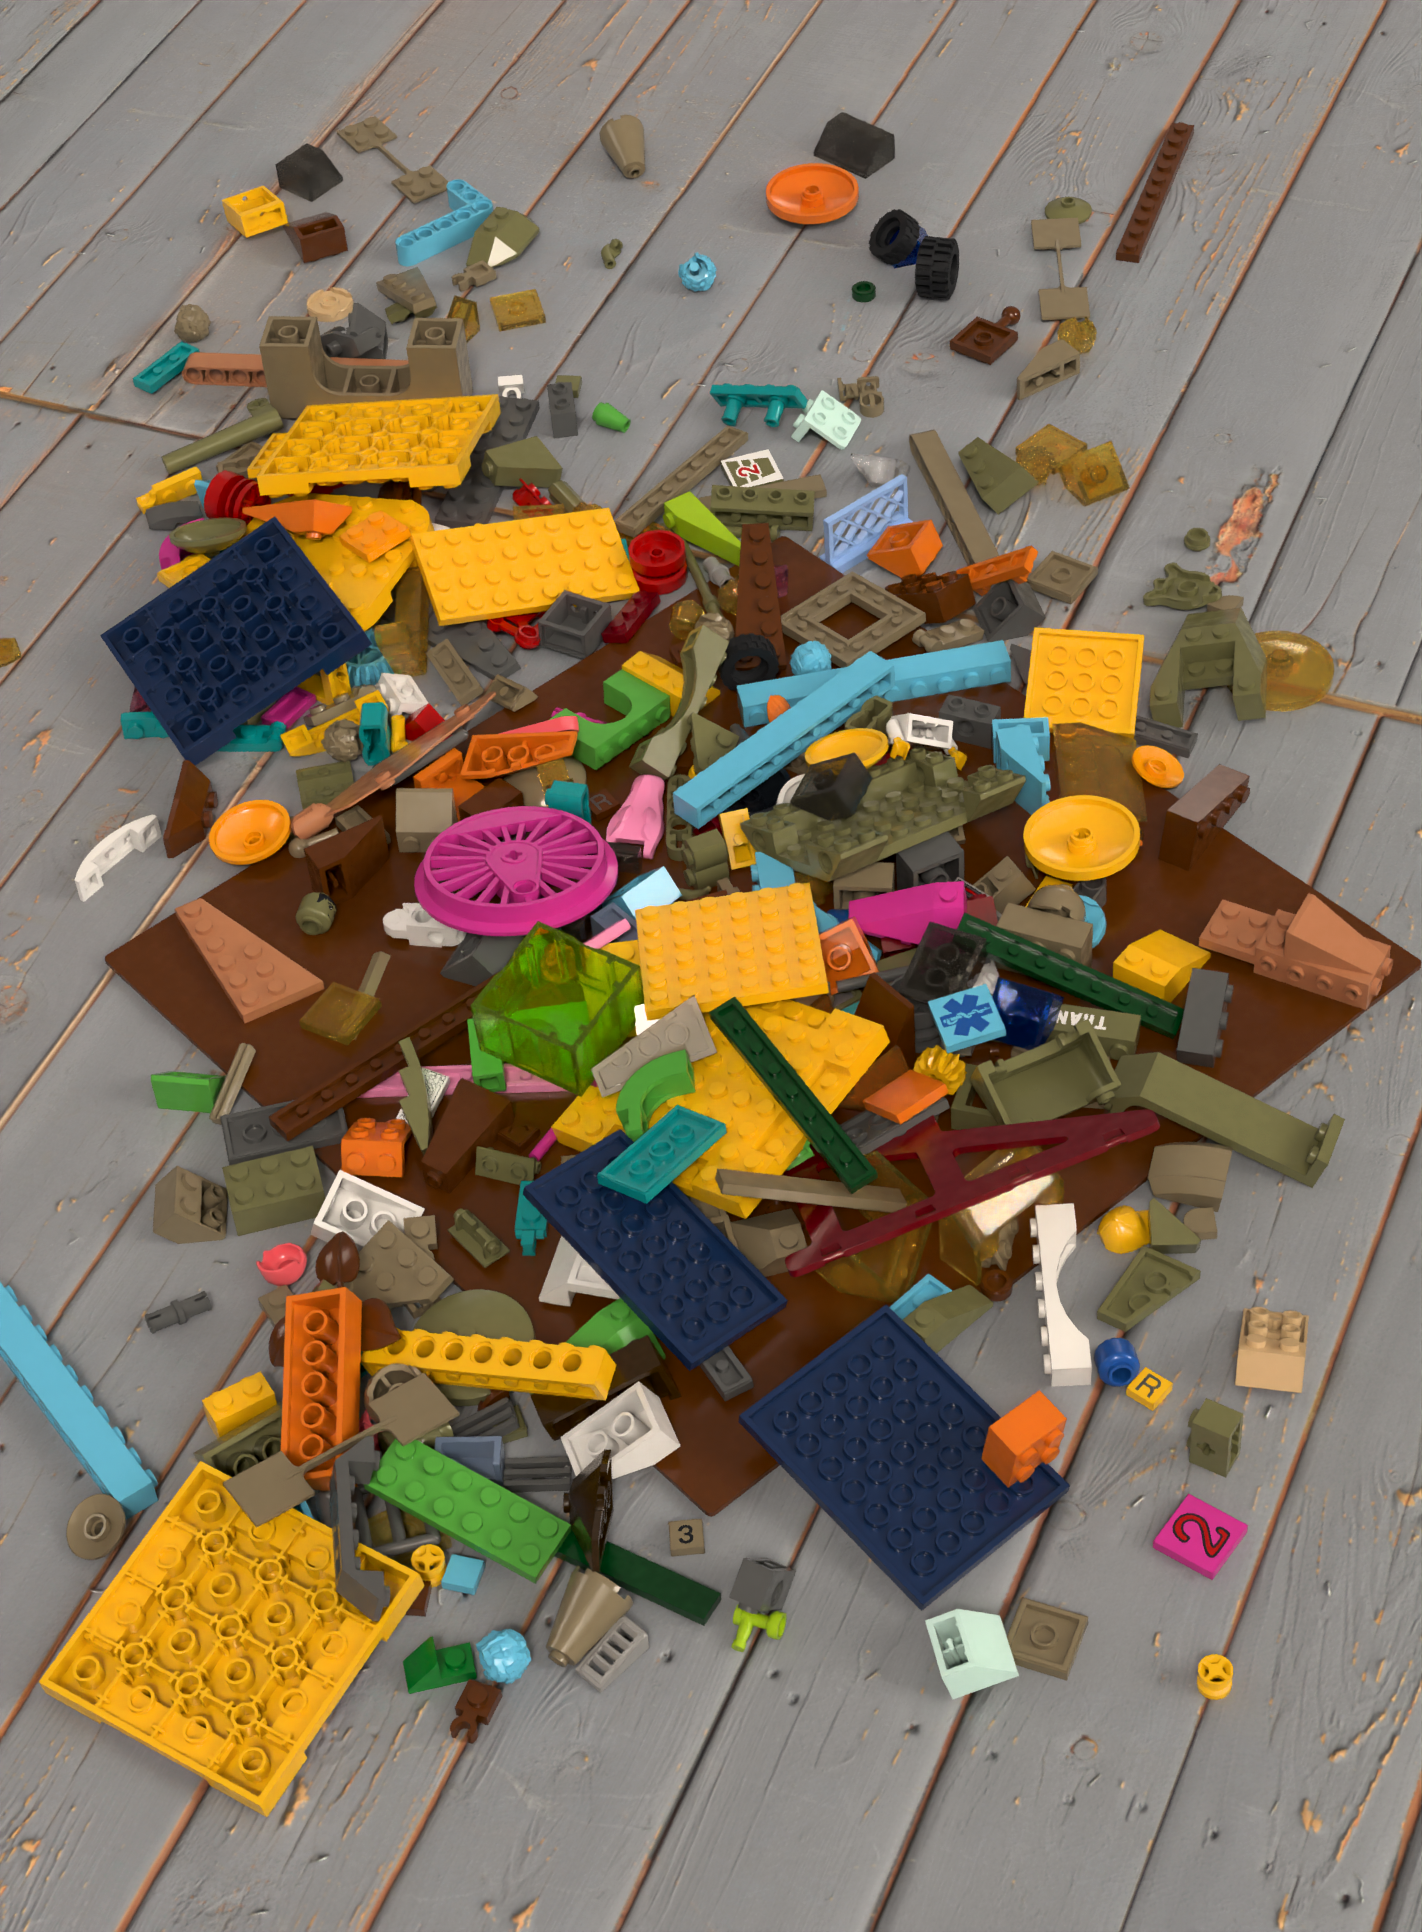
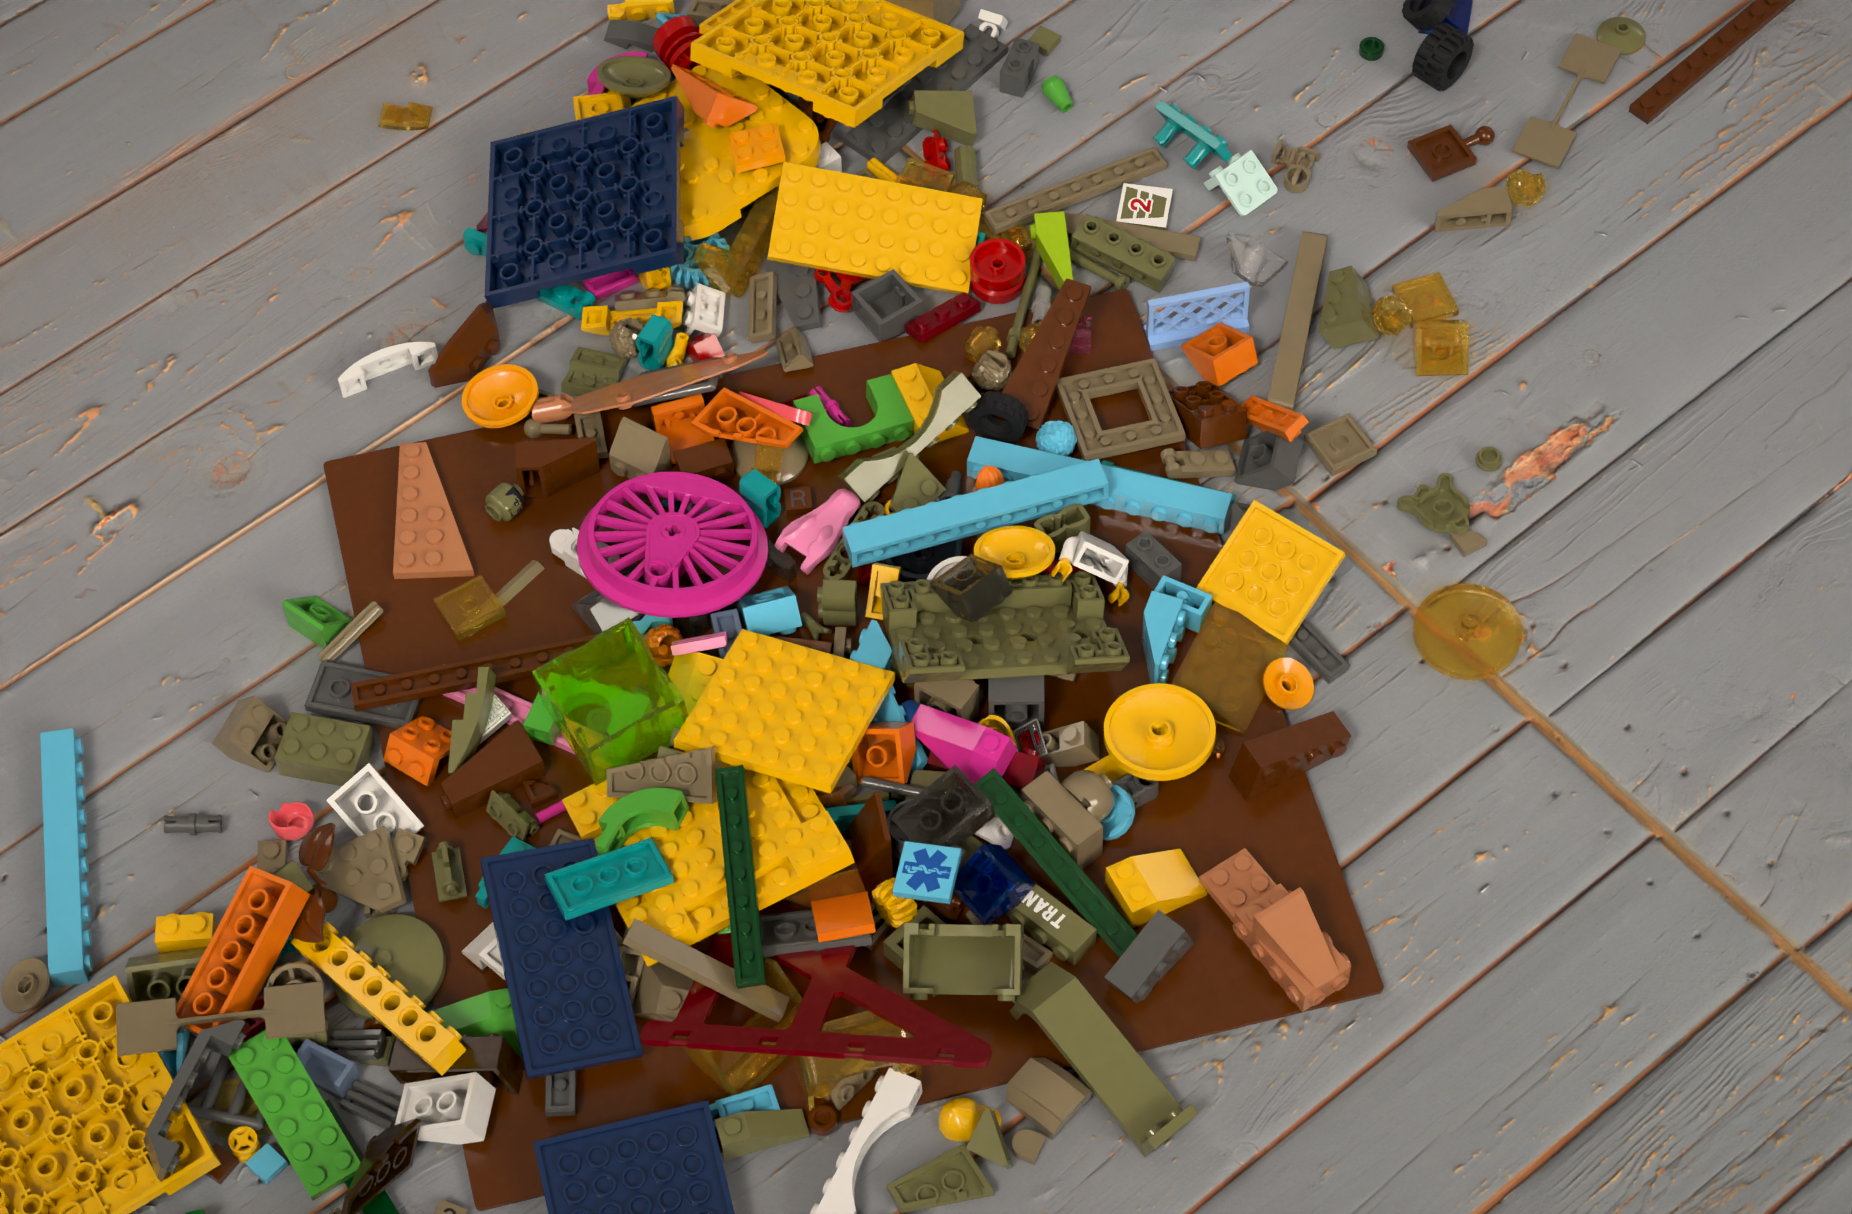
camera: 25 degrees right, 10 degrees up
olive wedge [1150,608,1268,728] -> none

